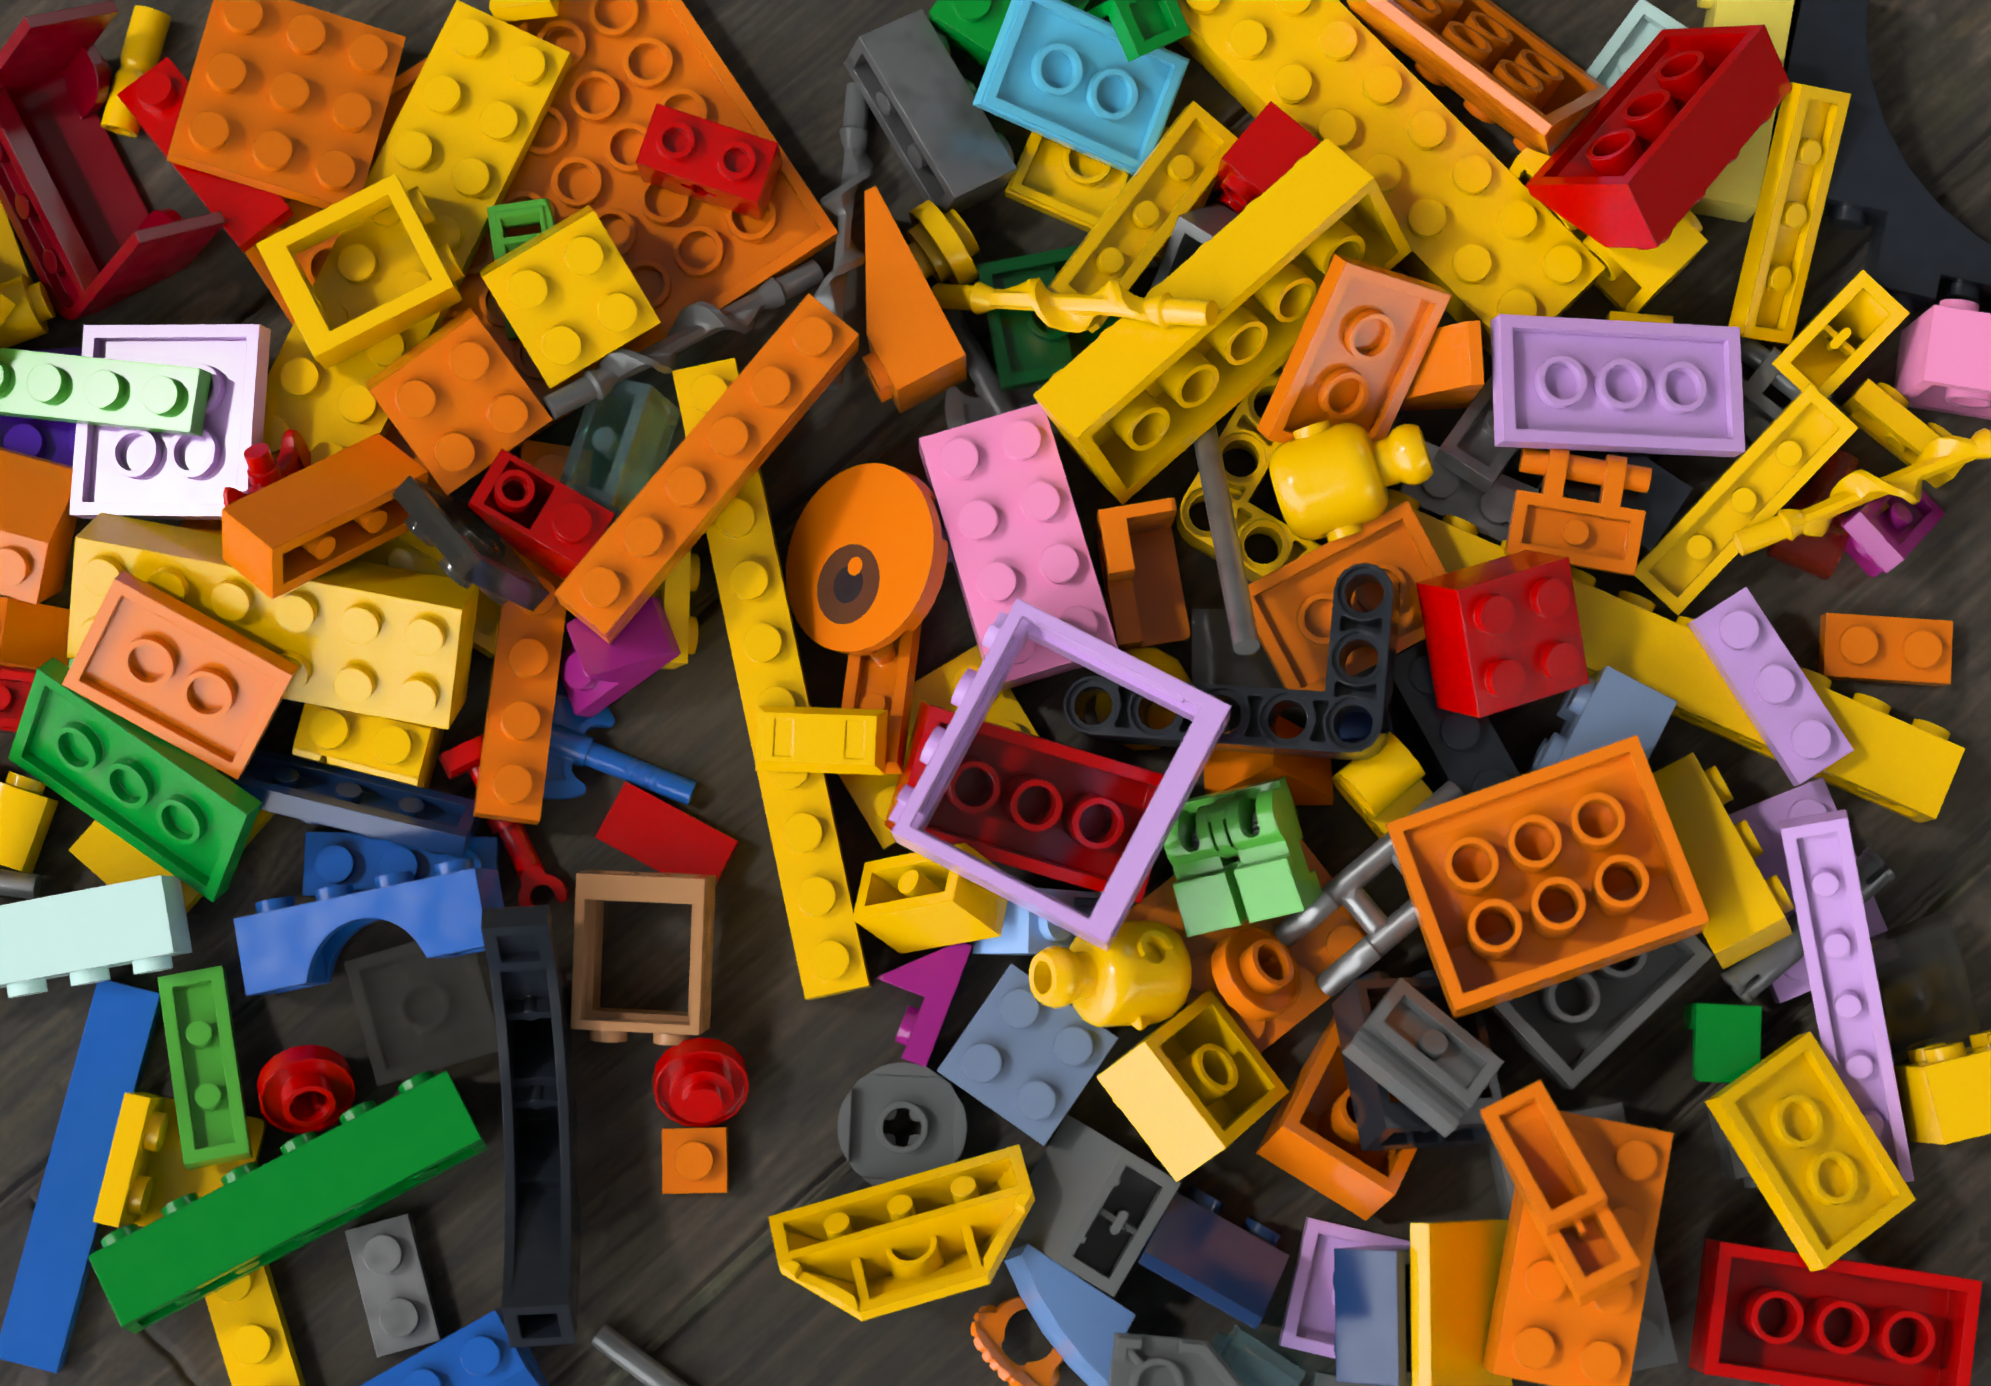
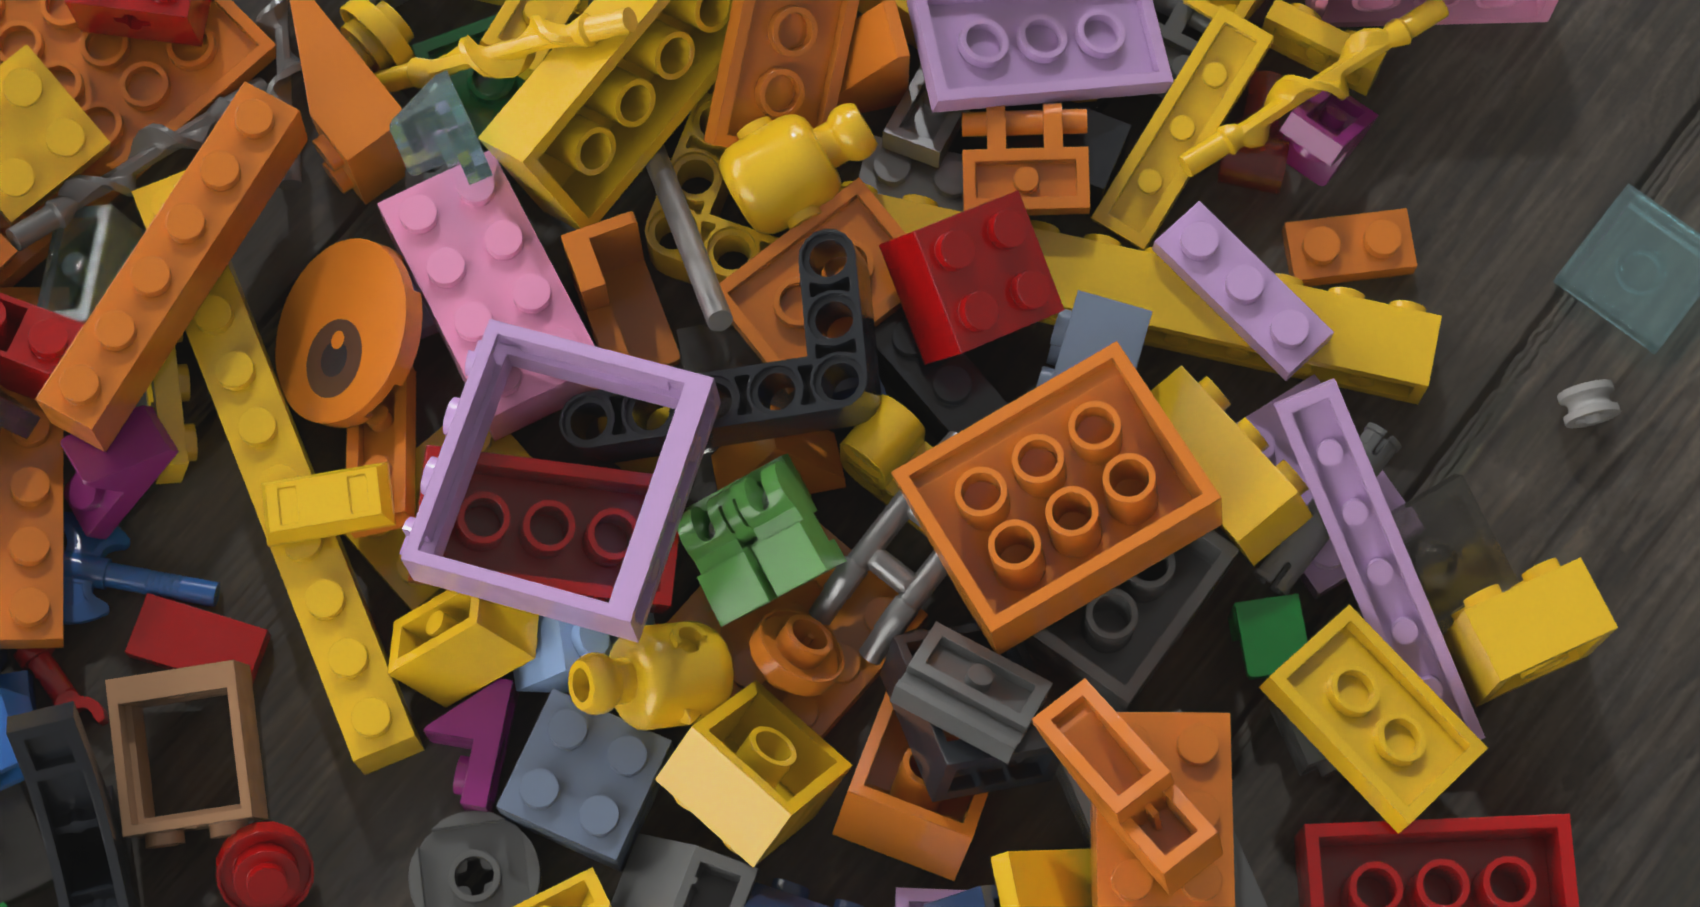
camera: 10 degrees left, 10 degrees down
none -> clear light blue slope [390,70,493,185]

